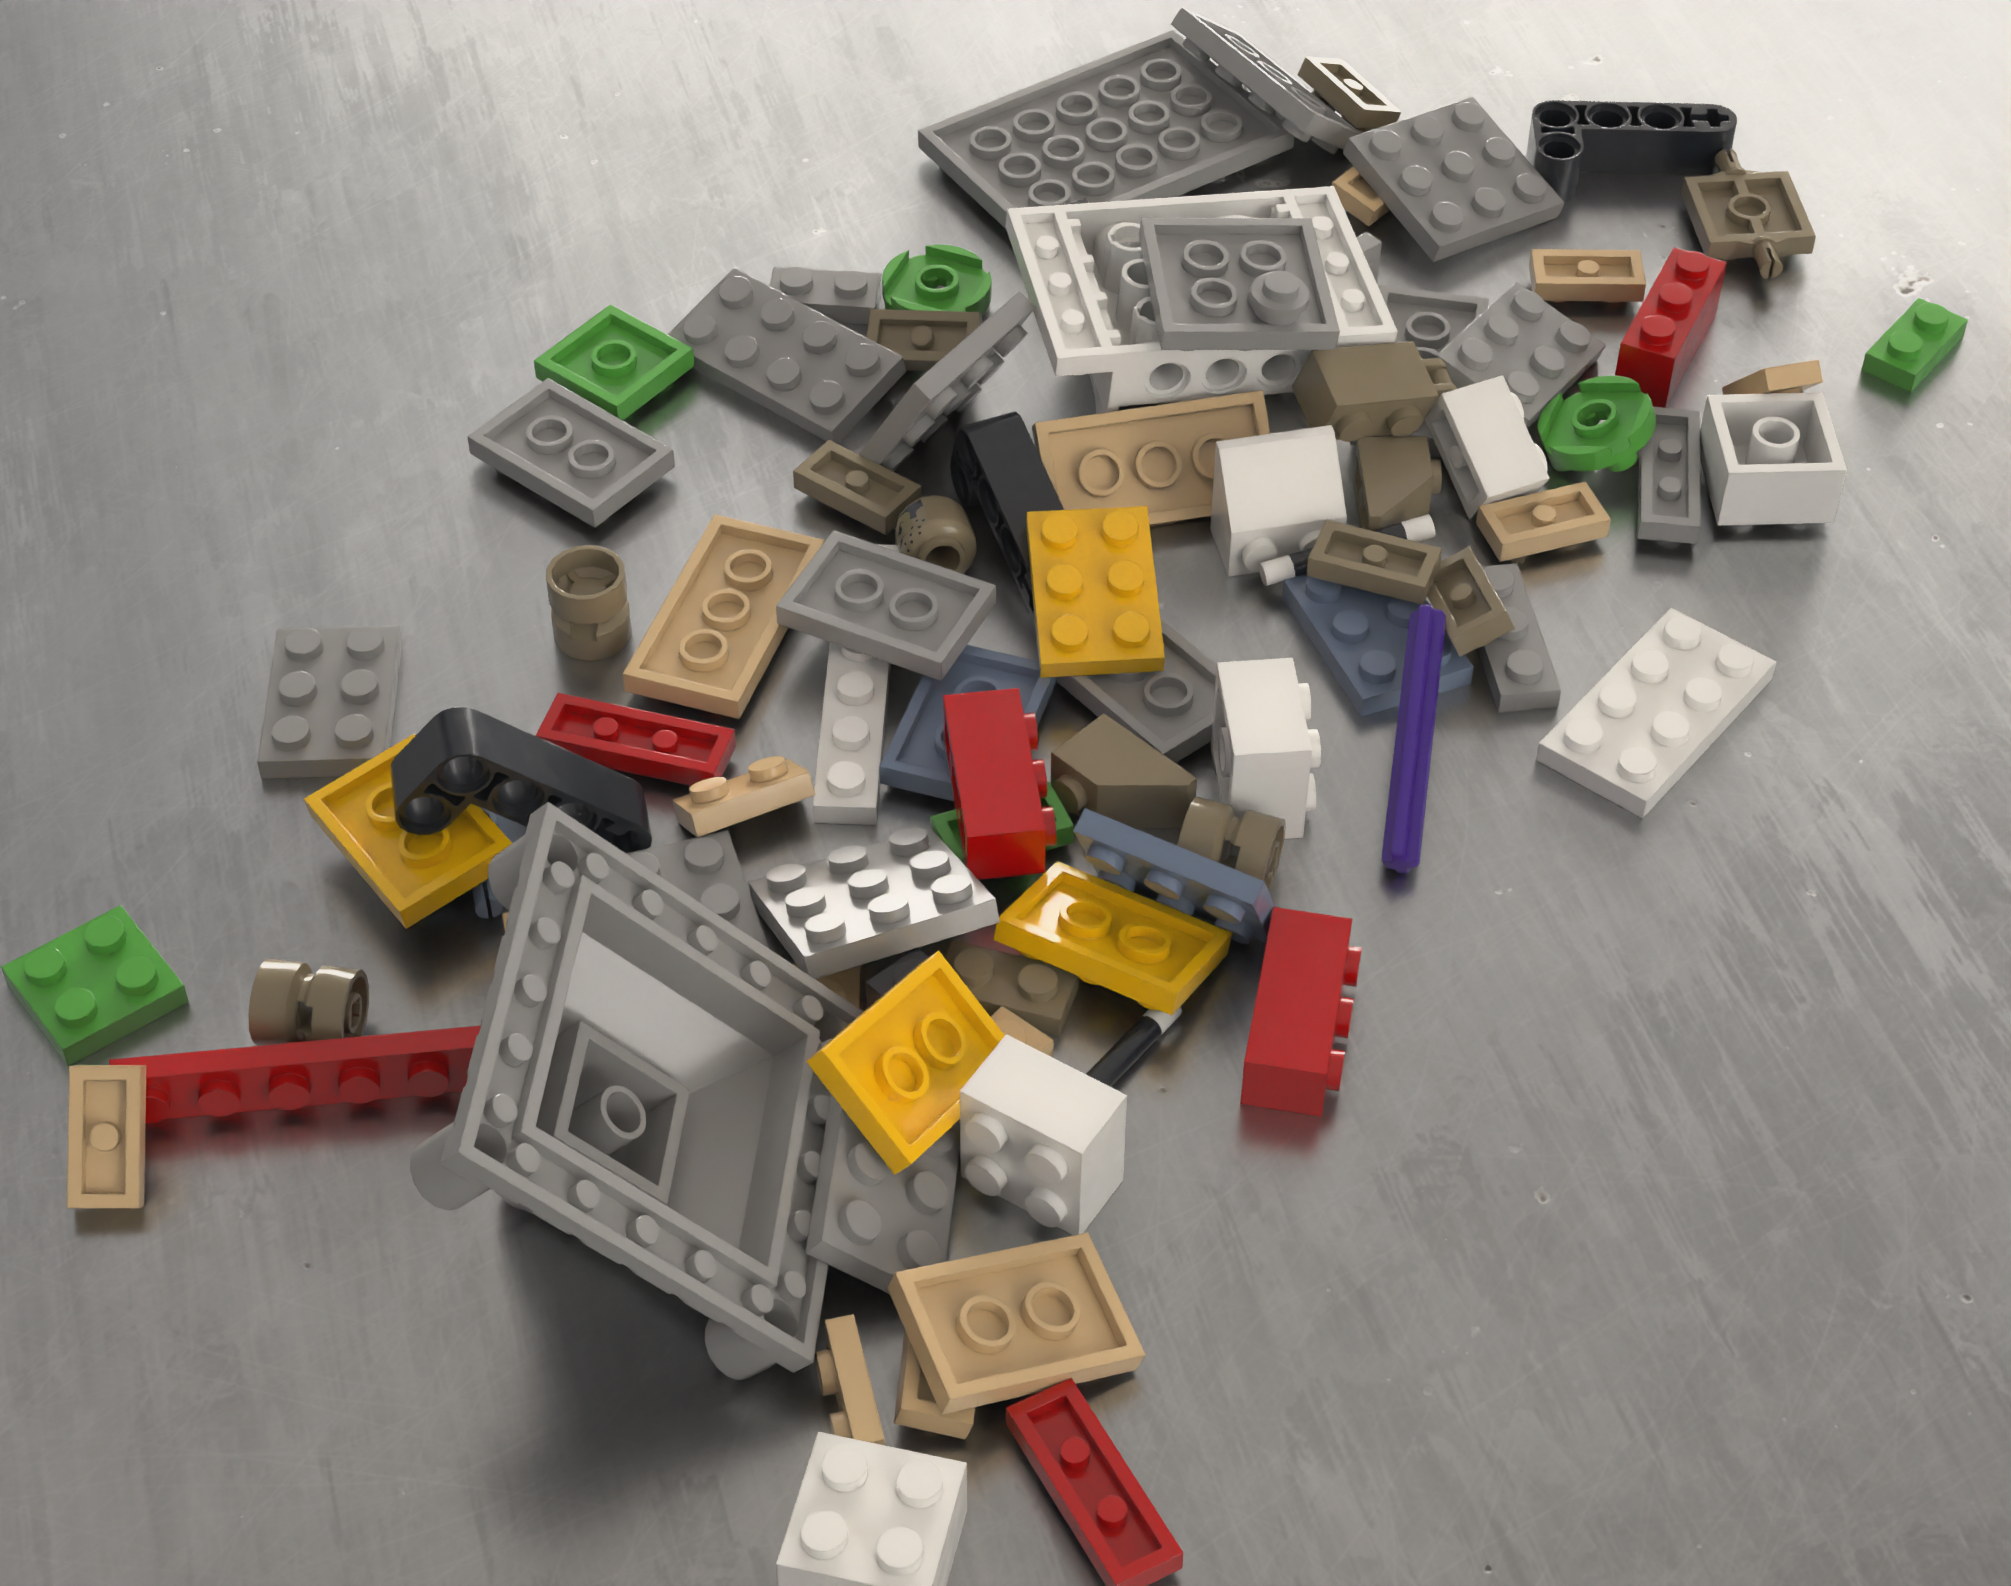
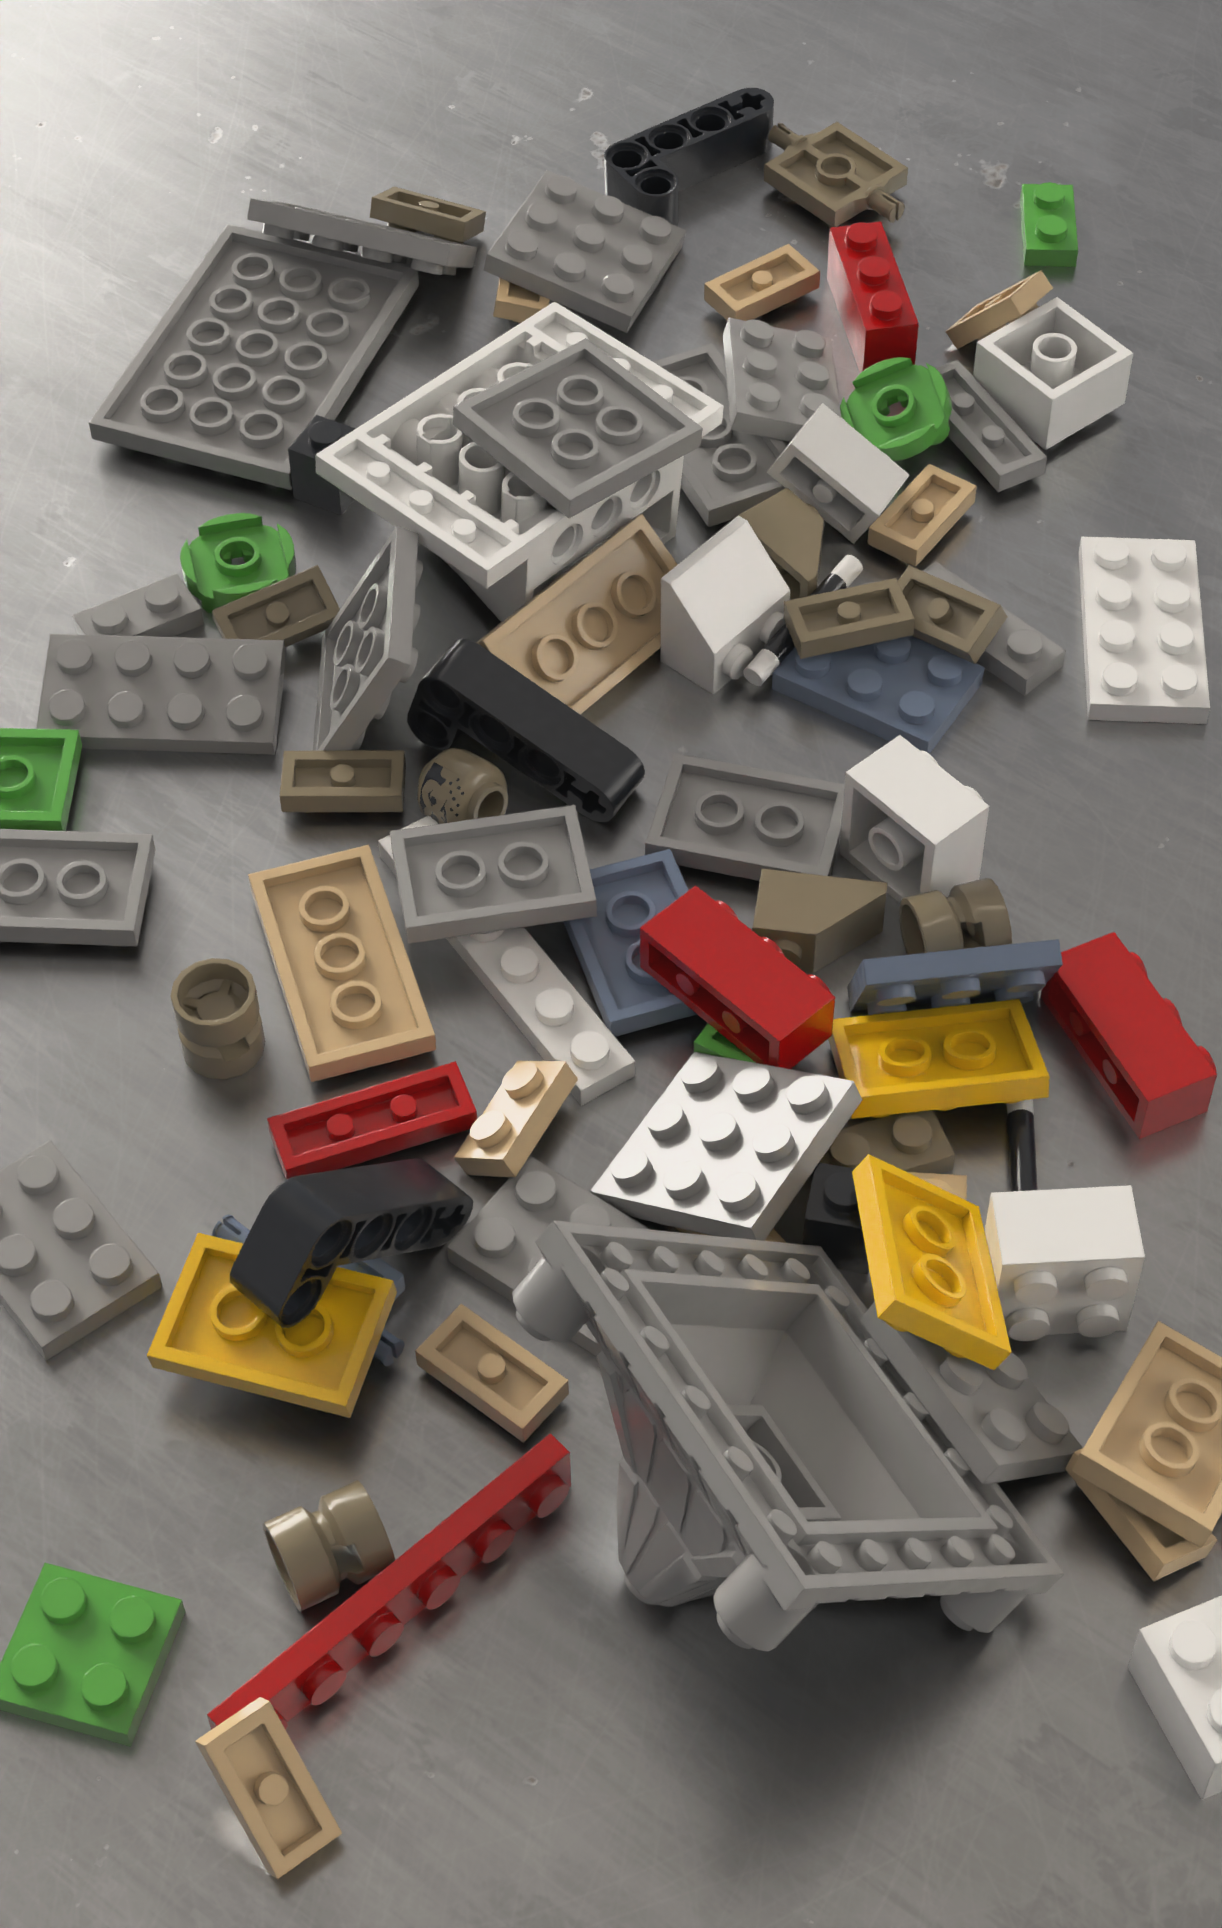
camera: 35 degrees left, 5 degrees up
tan plate [815,1314,885,1445] -> none
yellow plate [1026,506,1165,678] -> none
light grey plate [1249,271,1310,325] -> none
dark tan brick [1292,341,1457,442] -> none
dark purple axle [1381,604,1446,874] -> none

